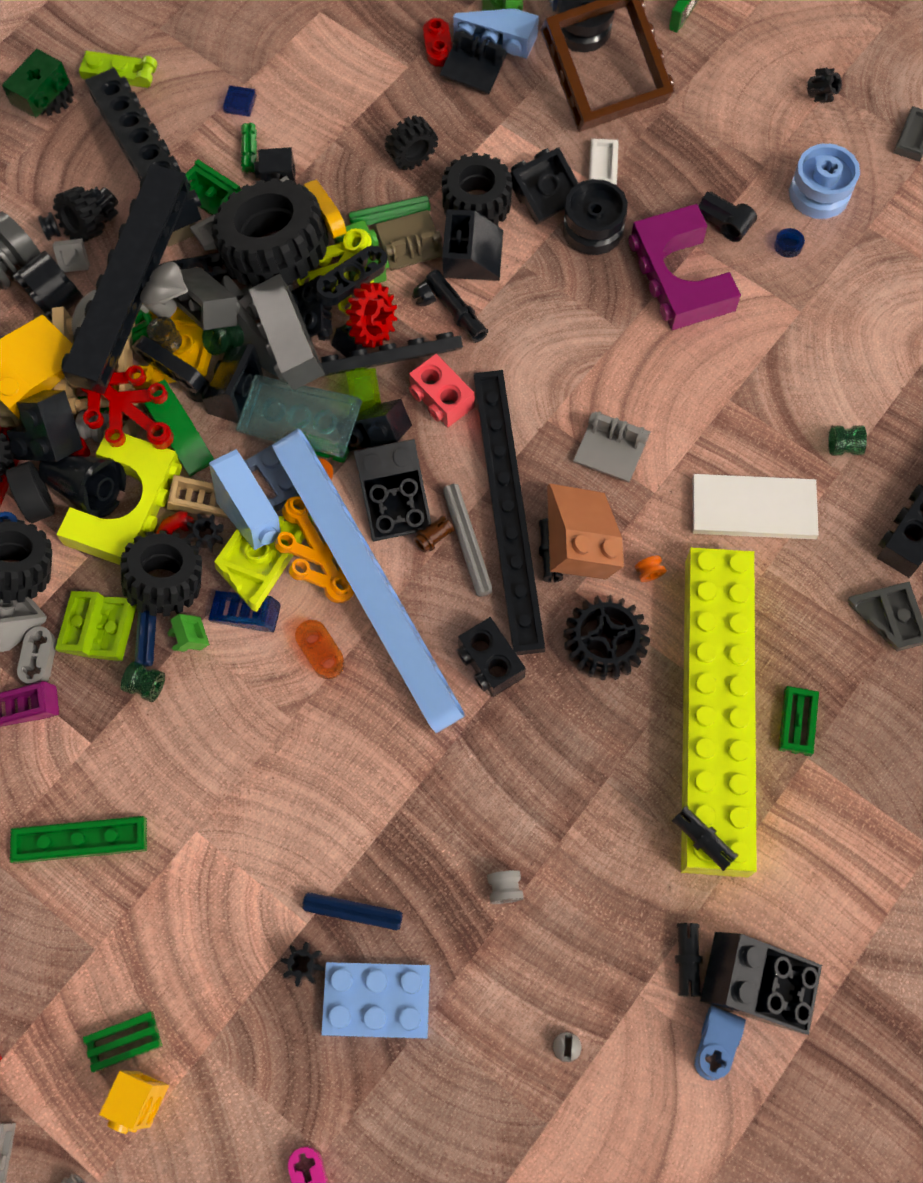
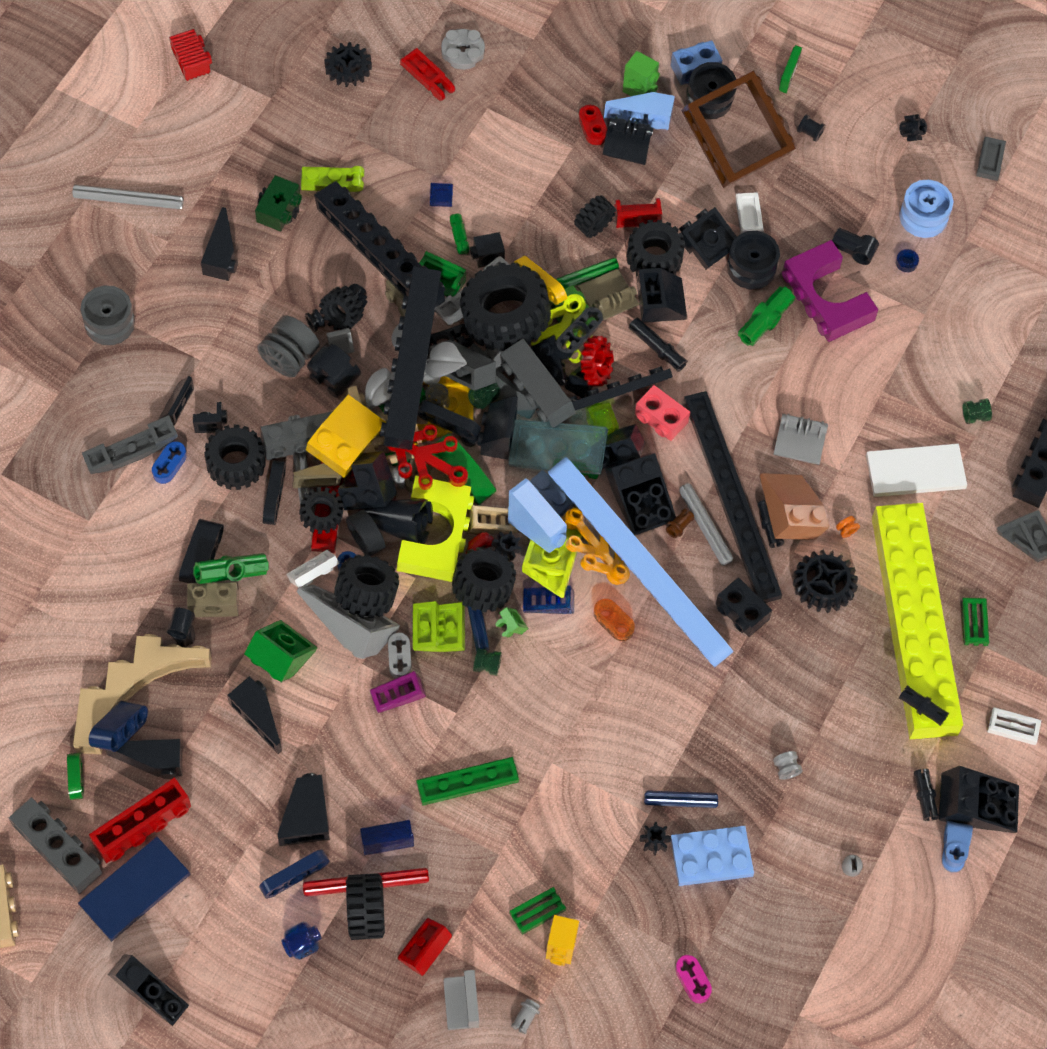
camera: 15 degrees left, 5 degrees down
black hinge [412,280,437,306] -> none
none -> red hinge [614,198,662,228]
none -> green piece [738,286,795,346]
none -> black bush [797,114,826,142]
none -> white tile [987,707,1042,745]

